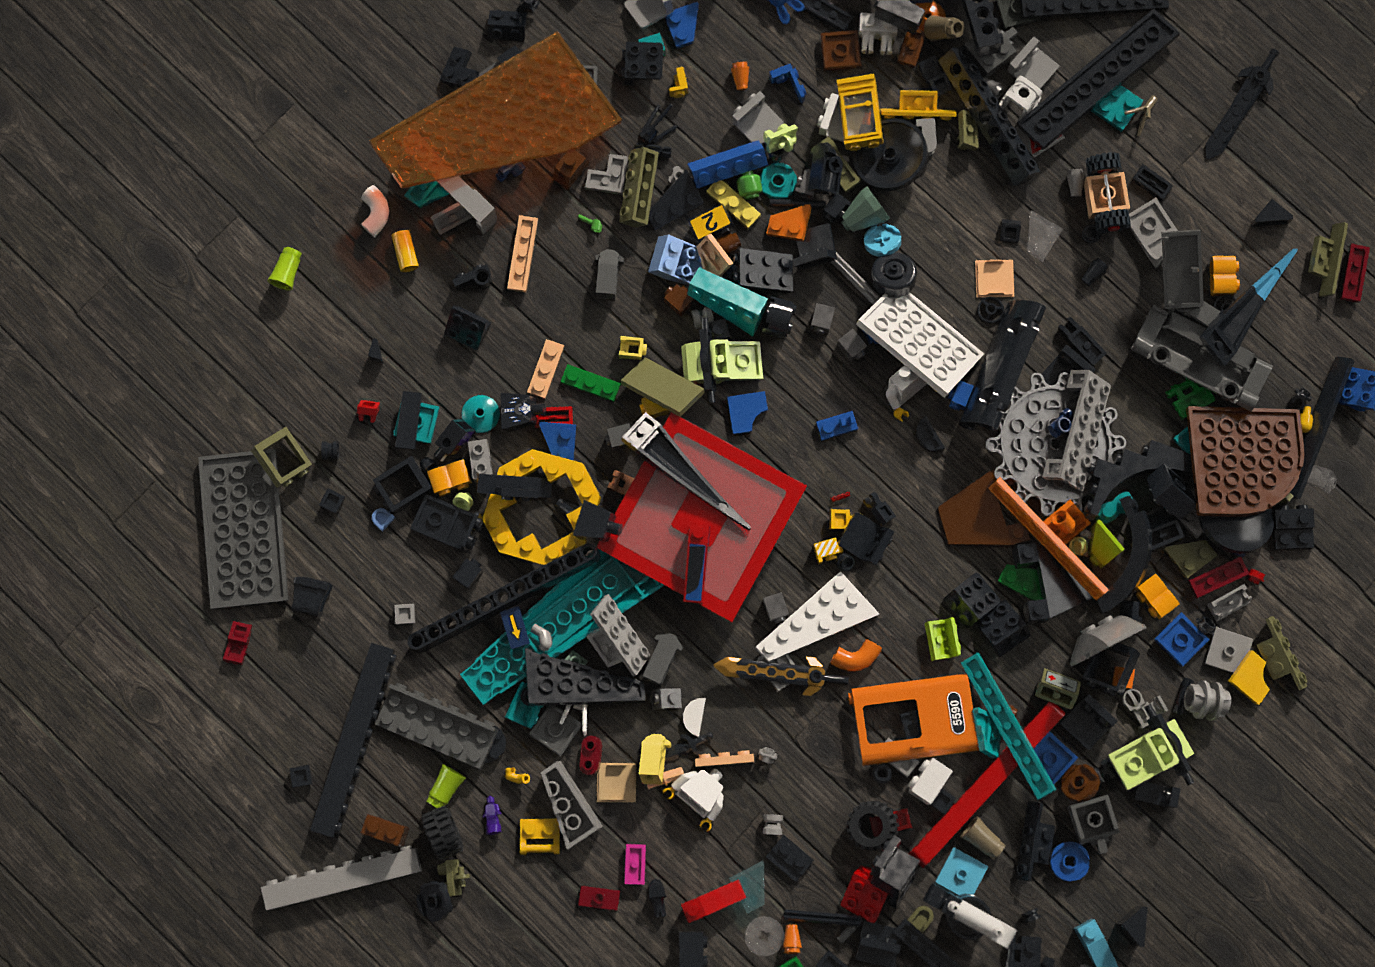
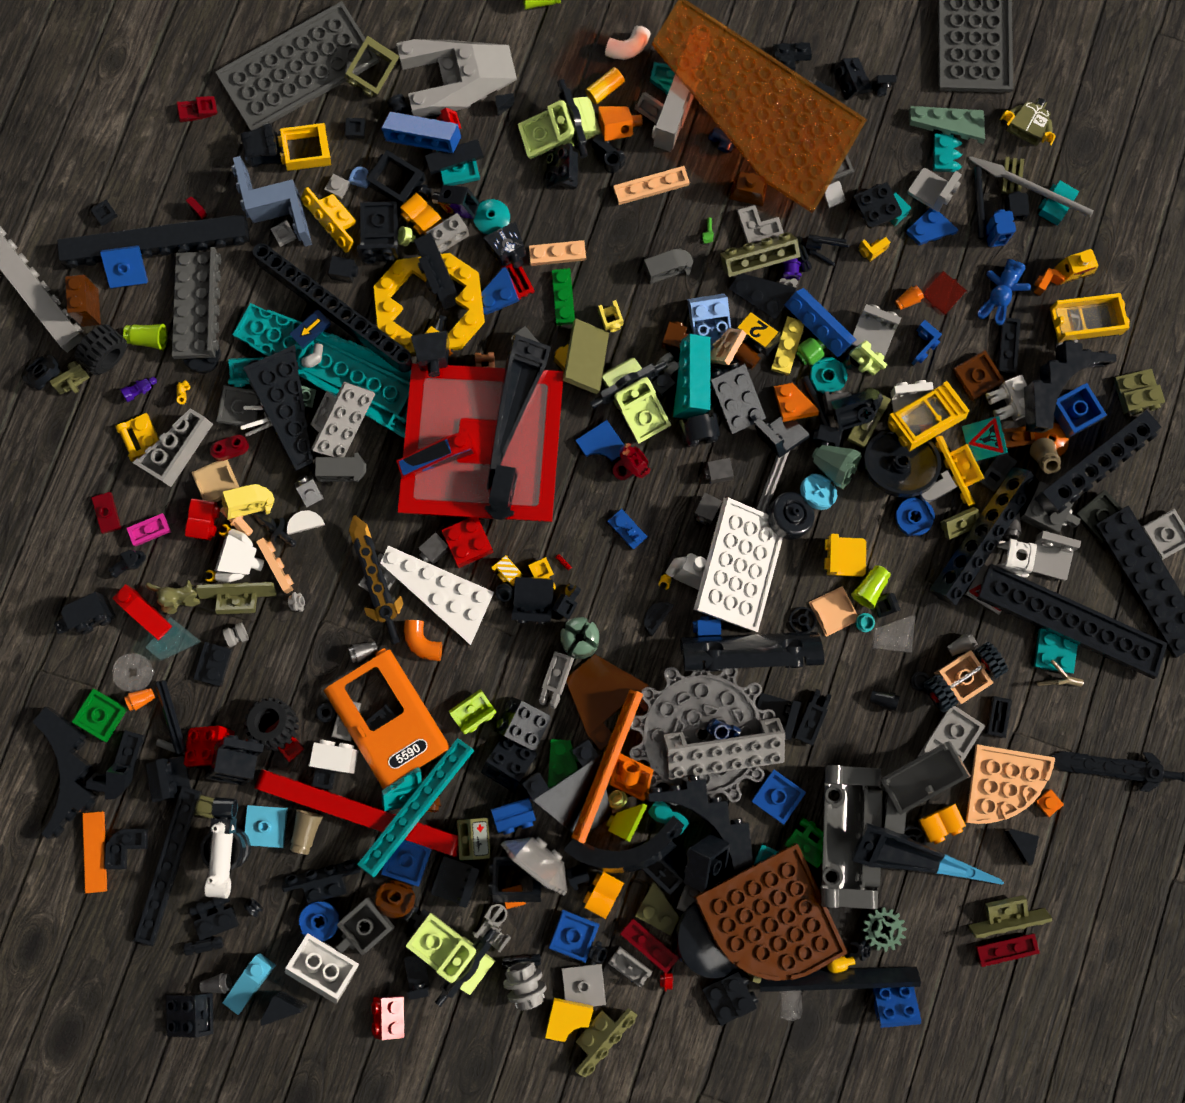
camera: 65 degrees right, 0 degrees up
none -> blue plate [100,245,148,288]
none -> olive animal [145,580,200,614]
none -> red brick [185,499,220,541]
none -> dark red tile [186,196,207,220]
none -> olive bracket [196,582,277,614]
none -> sand blue bracket [232,156,312,246]
none -> yellow window [278,123,331,171]
none -> white slope [285,933,359,1004]
none -> yellow bracket [301,187,356,253]
none -> light grey plate [325,174,350,200]
none -> flat silver cone [348,641,378,663]
none -> bracket [371,996,404,1040]
none -> brick [382,112,461,153]
none -> light grey wedge [397,39,517,118]
none -> red brick [442,517,494,568]
none -> black piece [485,464,518,520]
none -> blue brick [491,798,536,835]
none -> yellowish green piece [518,79,601,159]
none -> light grey hinge [539,652,574,709]
none -> sand green cylinder [560,617,599,659]
none -> orange torso [598,106,642,141]
none -> dark red tile [613,443,650,480]
none -> blue plate [751,769,806,825]
none -> dark purple brick [781,258,801,281]
none -> light grey slope [821,181,846,208]
none -> yellow bracket [824,534,866,577]
none -> lime plant [851,565,891,609]
none -> teal plate [856,613,875,632]
none -> sand green gear [862,907,907,952]
none -> blue plate [895,498,935,536]
none -> clear red piece [923,271,967,315]
none -> teal piece [962,416,1008,461]
none -> light nougat plate [965,744,1055,824]
none -> orange plate [1034,789,1064,817]

